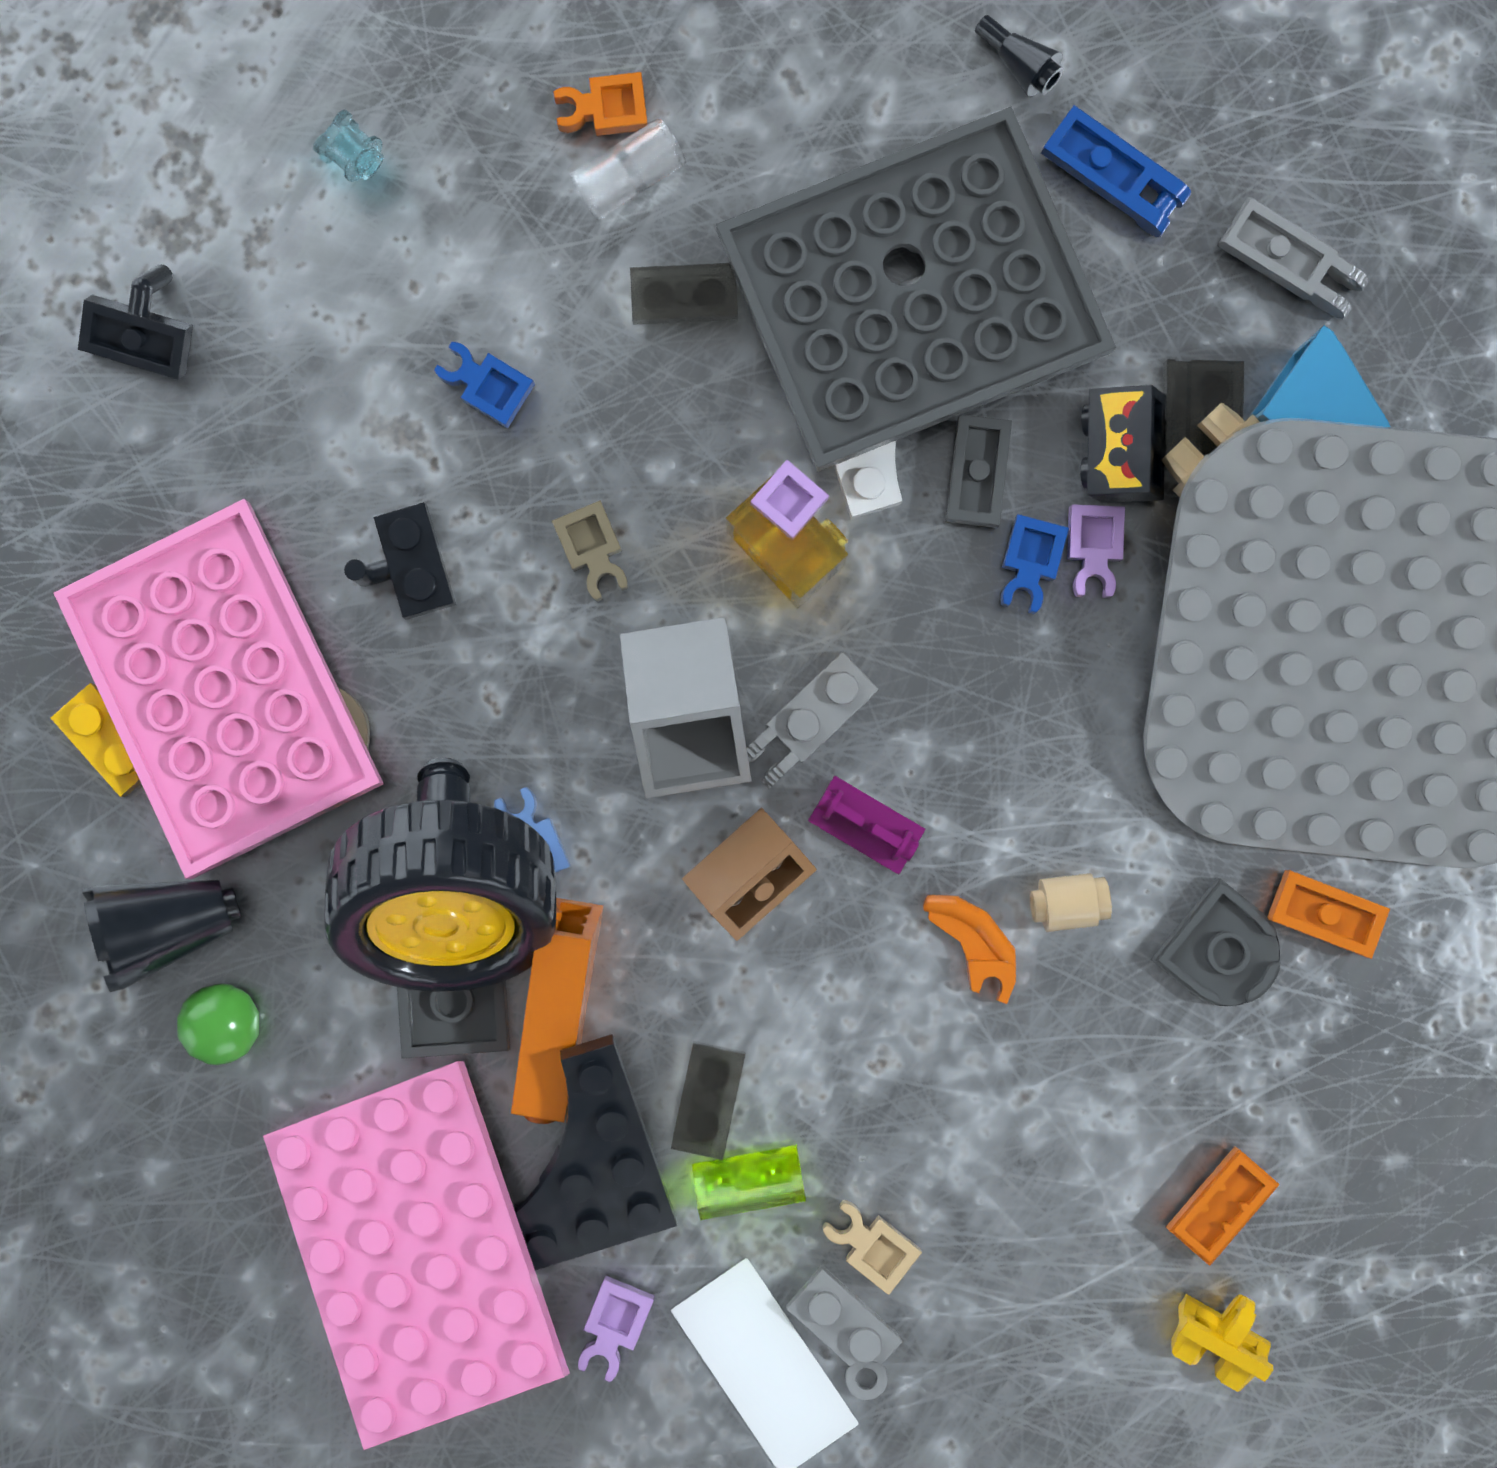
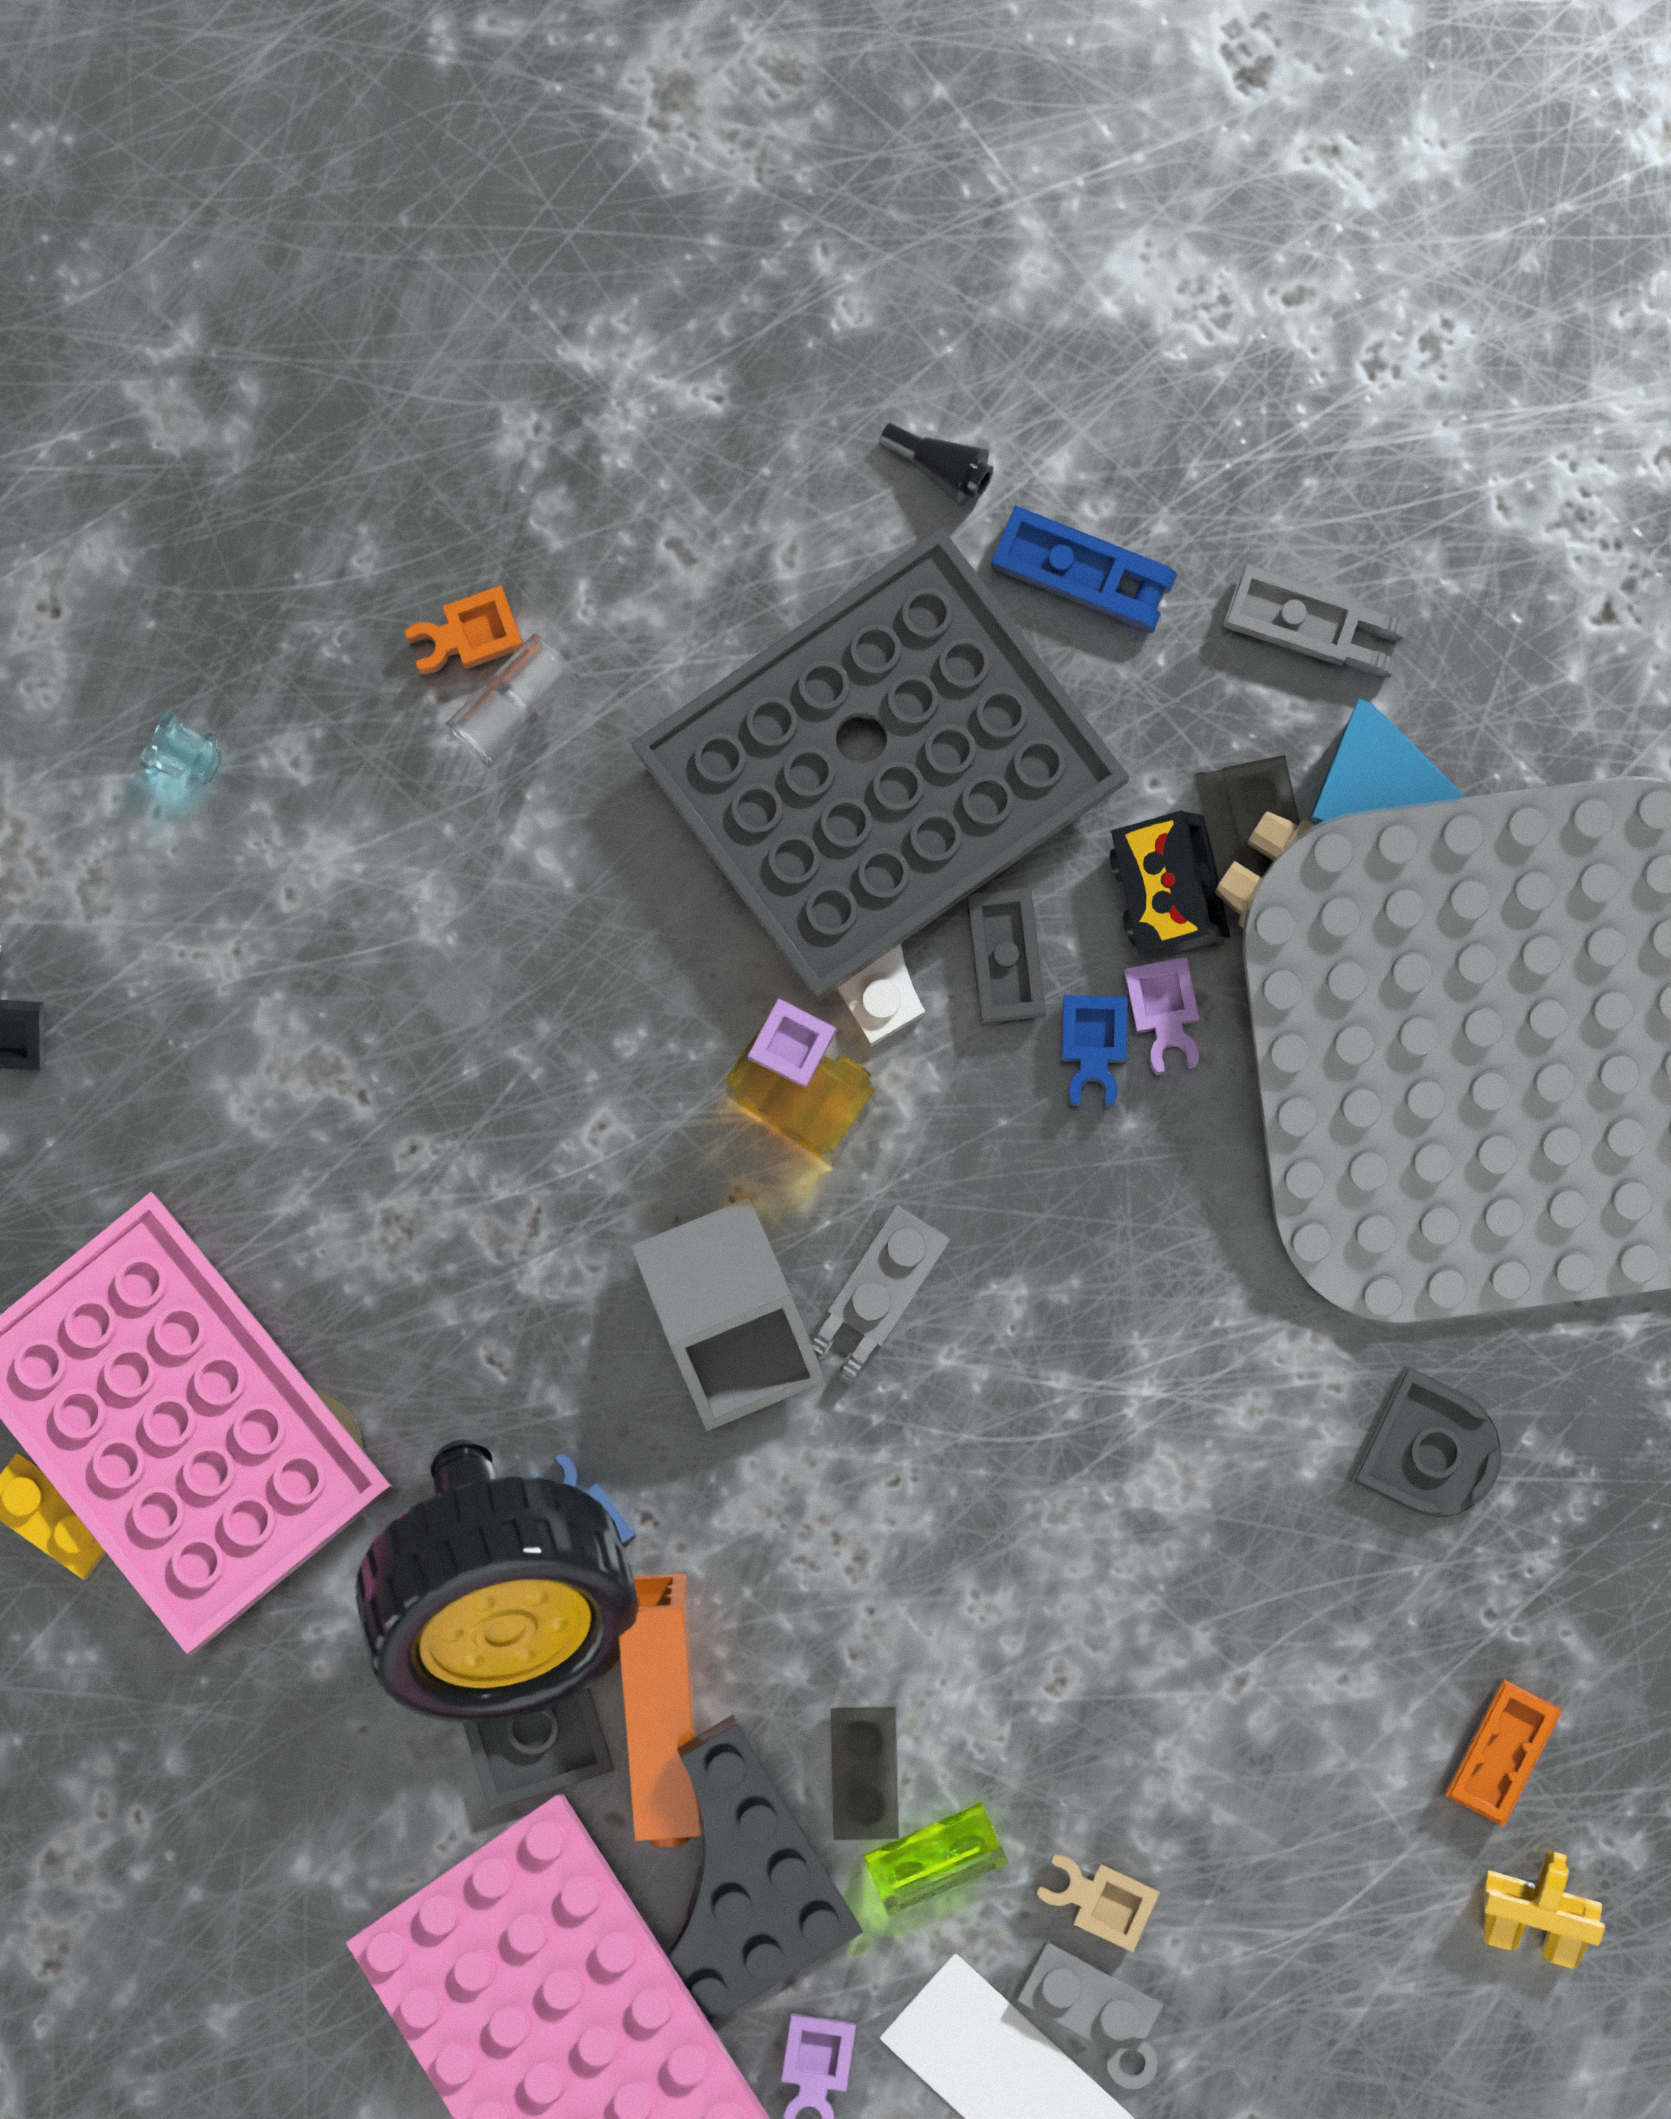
camera: 10 degrees left, 5 degrees down
black cone [82,880,241,992] -> none
bright green hair [177,984,259,1065] -> none
black plate [344,502,456,620] -> none
blue plate [434,342,535,429] -> none
dark tan plate [552,500,628,602] -> none
clear smoke plate [630,263,738,325] -> none
medium nougat brick [682,807,817,941] -> none
magenta hinge [808,775,926,875] -> none
orange piece [923,895,1016,1004] -> none
tan brick [1030,873,1112,932] -> none
orange plate [1267,870,1390,959] -> none

